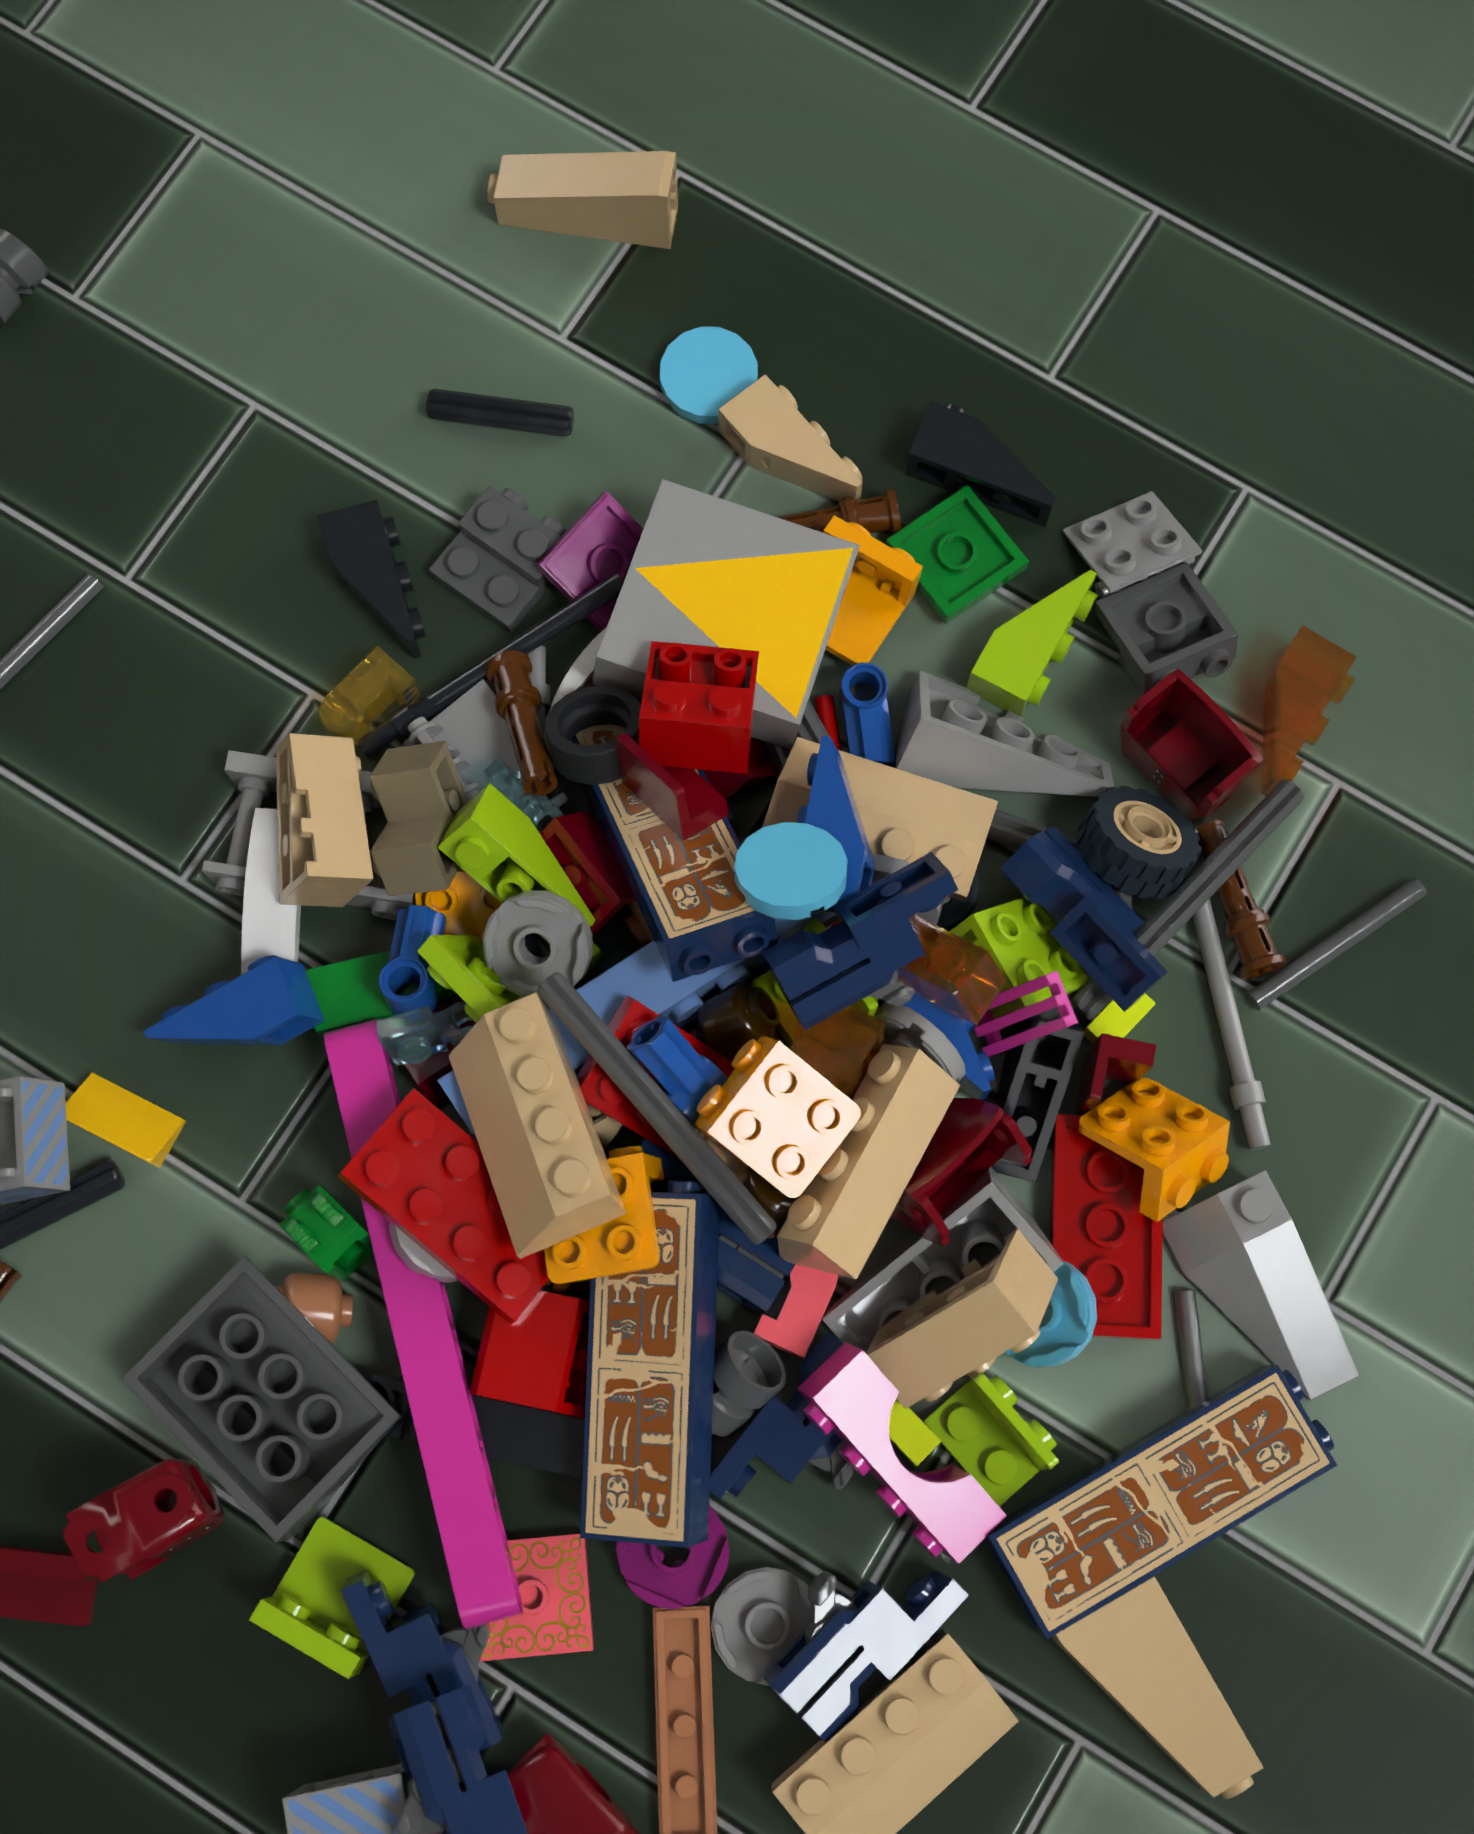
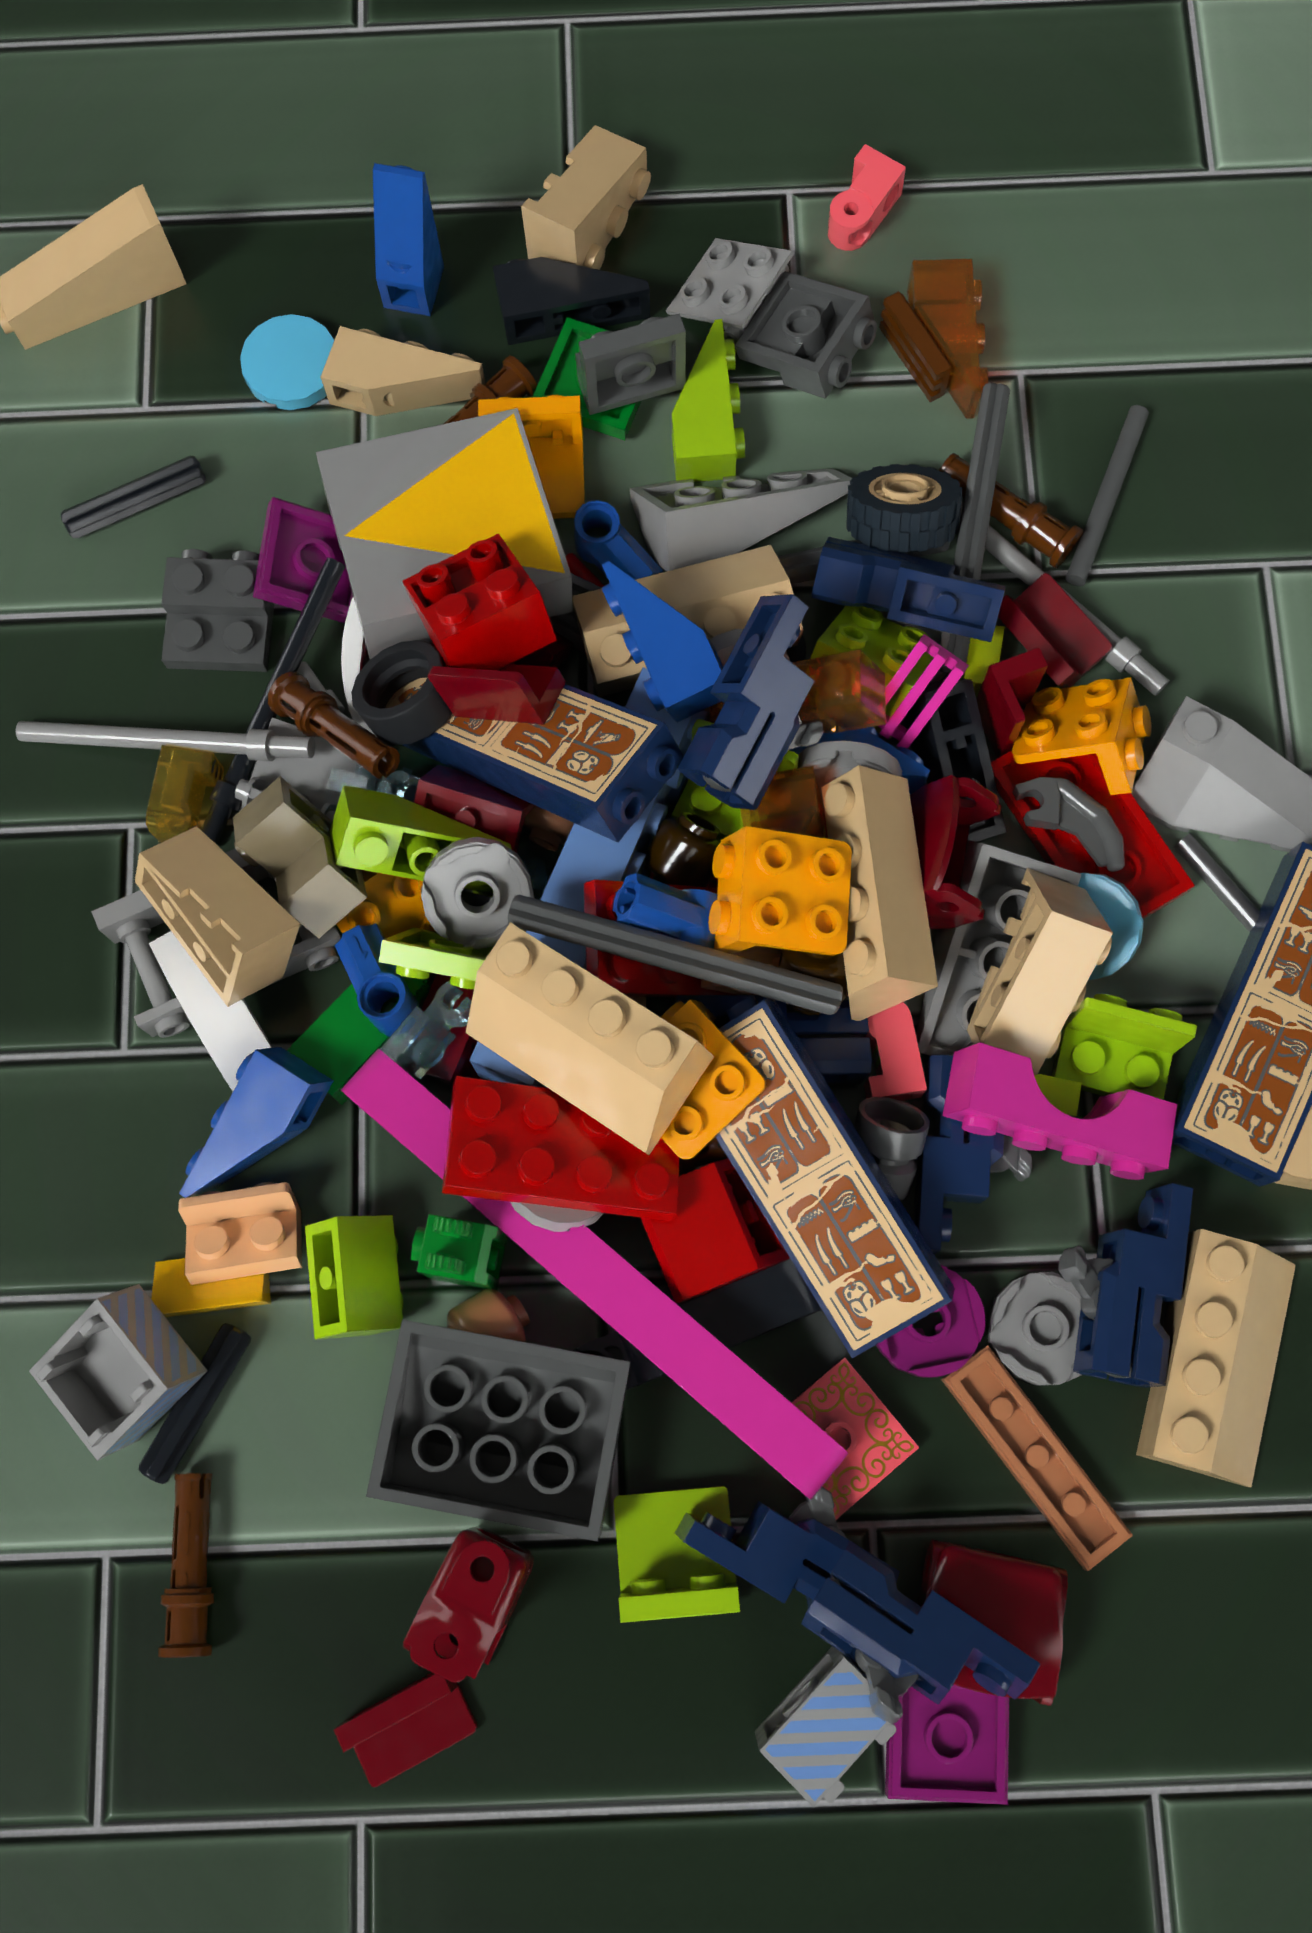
camera: 30 degrees left, 0 degrees up
black slope [317,500,426,659] -> none
medium azure tile [734,822,848,920] -> none
dark red piece [1120,669,1264,821] -> none
none -> light grey bar [16,721,315,761]
none -> light nougat bracket [178,1182,302,1285]
none -> lime brick [305,1215,403,1339]
none -> blue slope [373,163,444,316]
none -> tan wedge [521,125,651,270]
none -> dark grey plate [575,313,686,415]
none -> coral leg [828,144,906,251]
none -> reddish brown tile [879,291,952,402]
none -> dark red panel [998,573,1113,688]
none -> dark grey piece [1012,777,1125,872]

